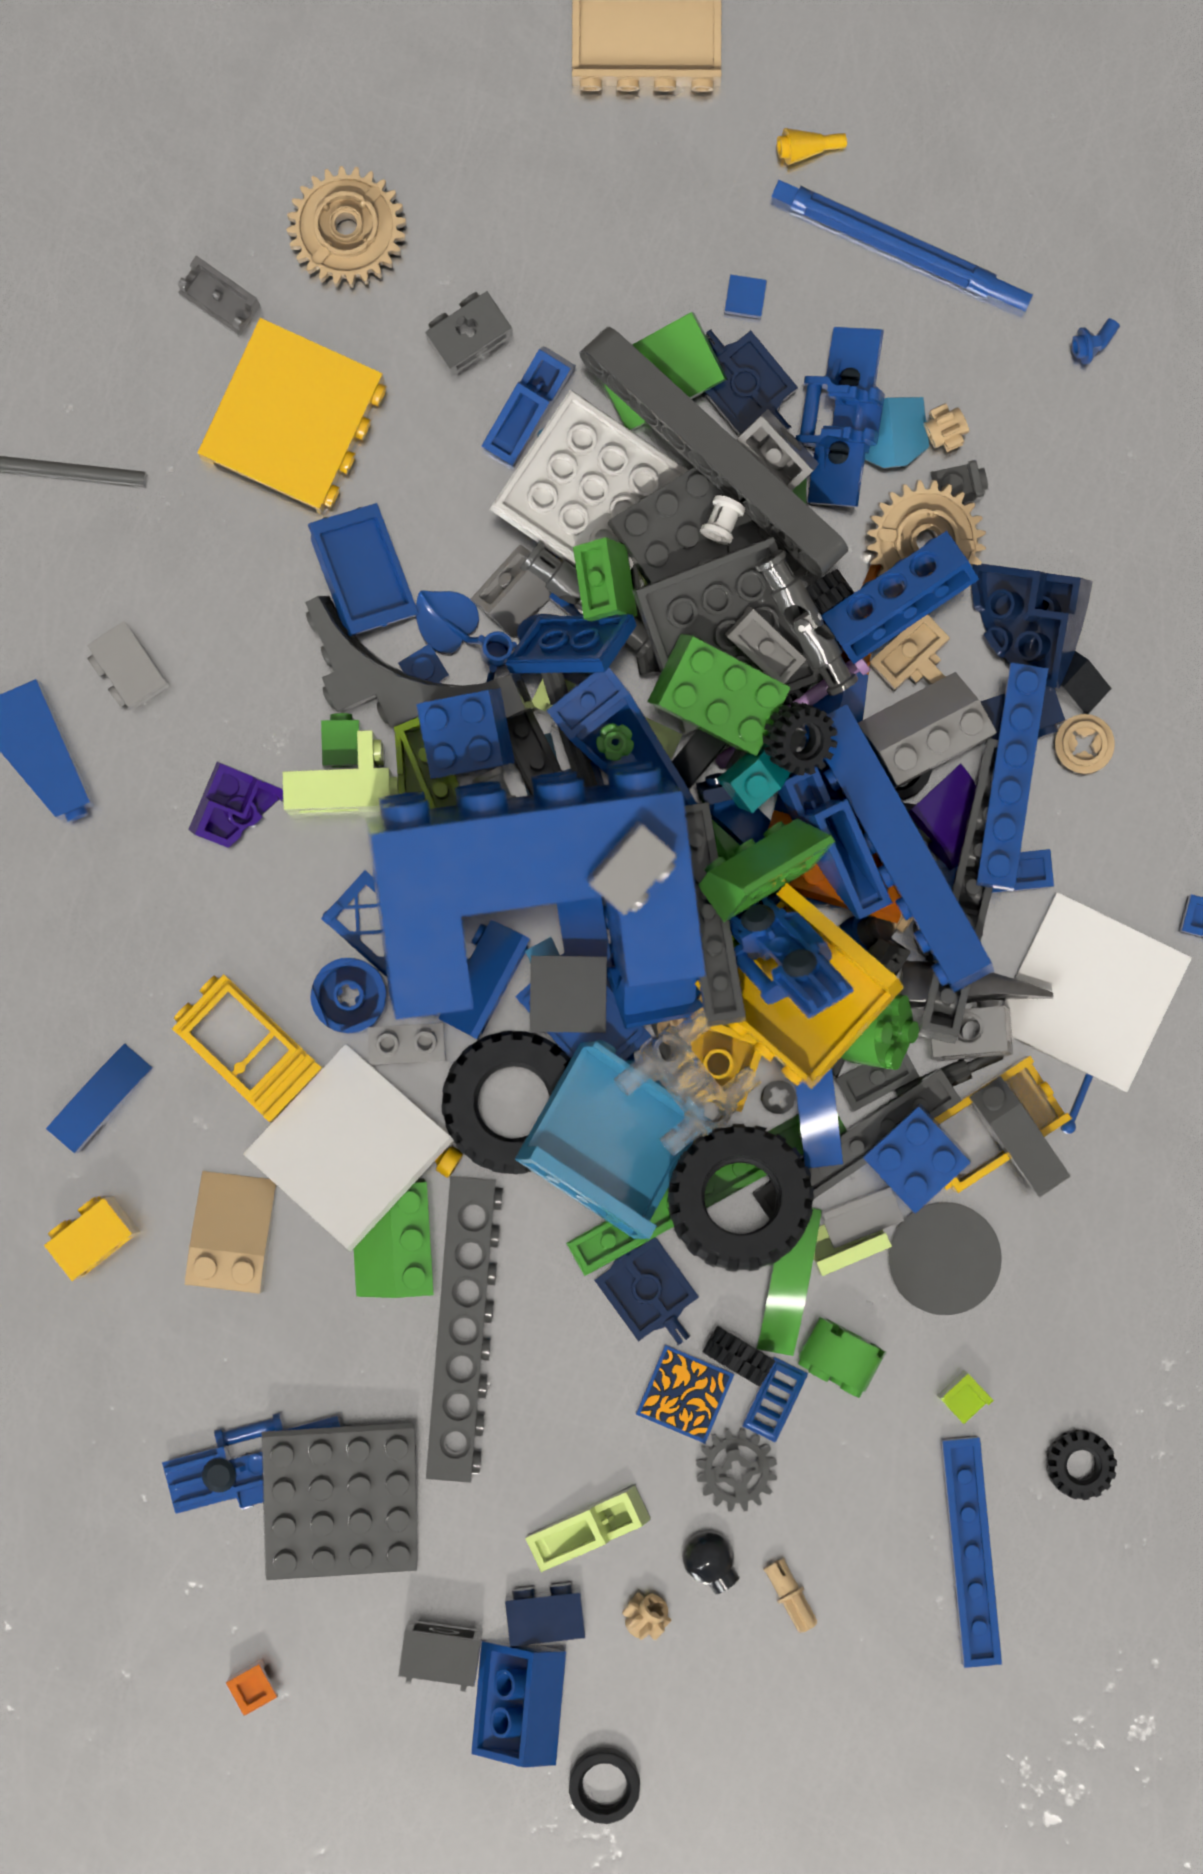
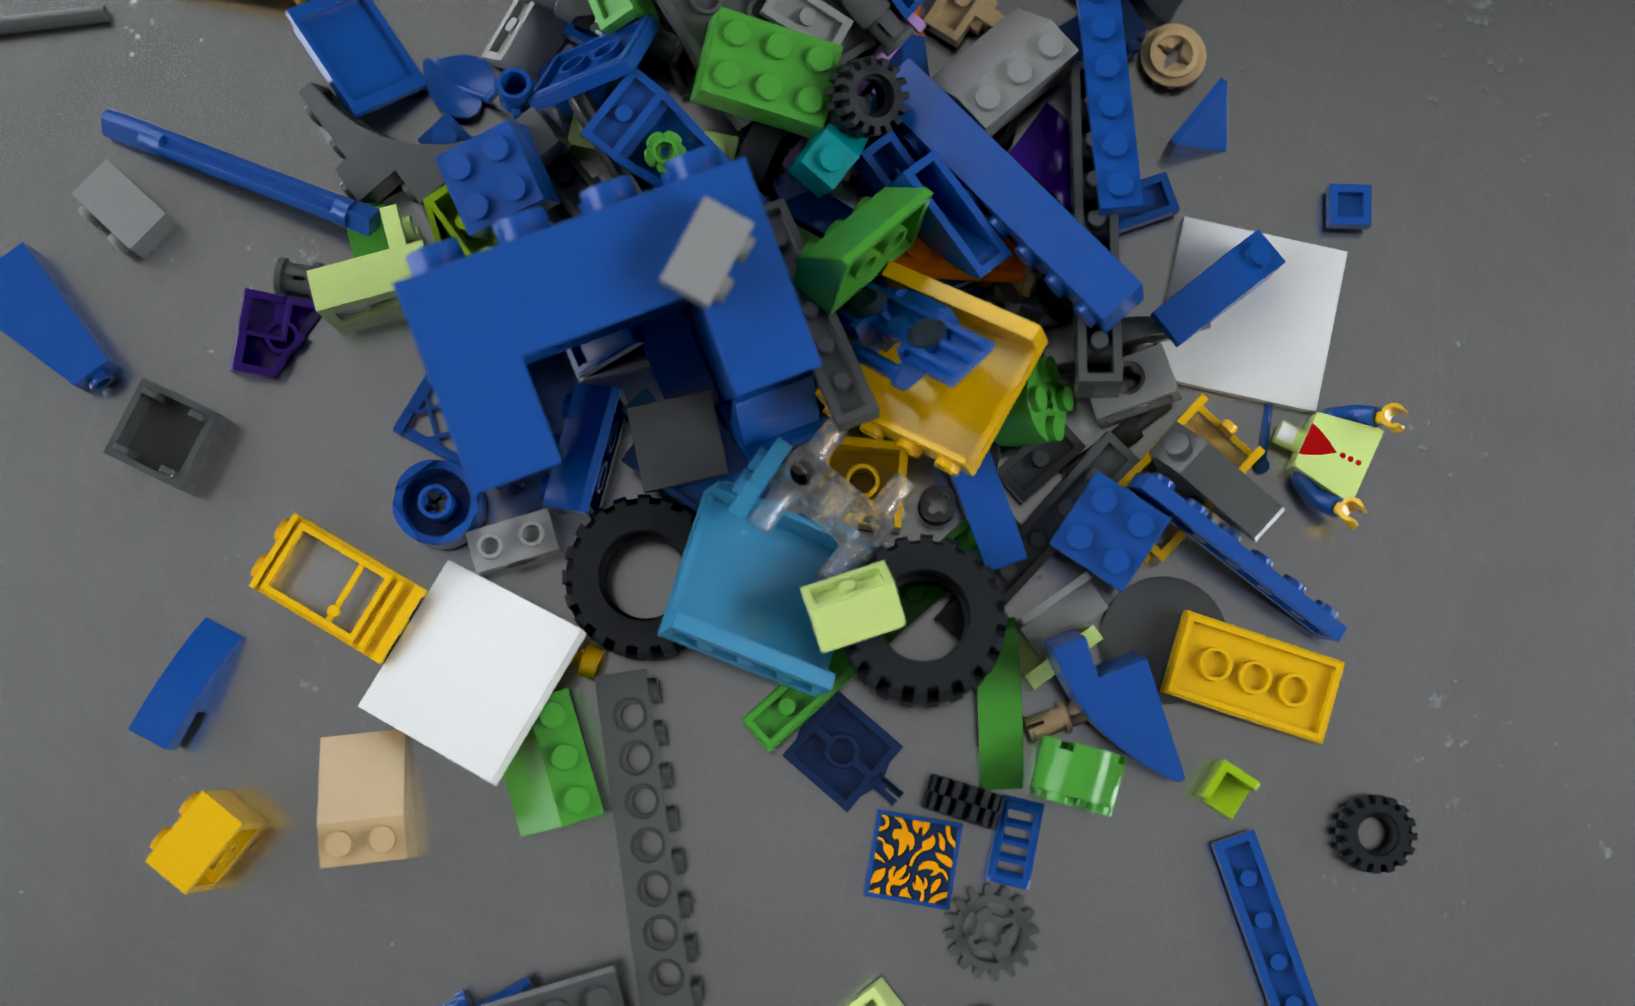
camera: 10 degrees left, 5 degrees down
none -> blue piece [100,108,380,236]
none -> dark grey container [103,377,233,496]
none -> dark grey bush [273,257,324,299]
none -> dark azure plate [728,436,793,520]
none -> yellowish green panel [800,560,906,653]
none -> tan axle [1023,700,1088,744]
none -> blue slope [1041,629,1186,782]
none -> blue plate [1127,472,1348,642]
none -> blue slope [1150,229,1286,347]
none -> yellow tile [1159,610,1346,744]
none -> blue slope [1163,77,1228,157]
none -> torso [1272,403,1409,530]

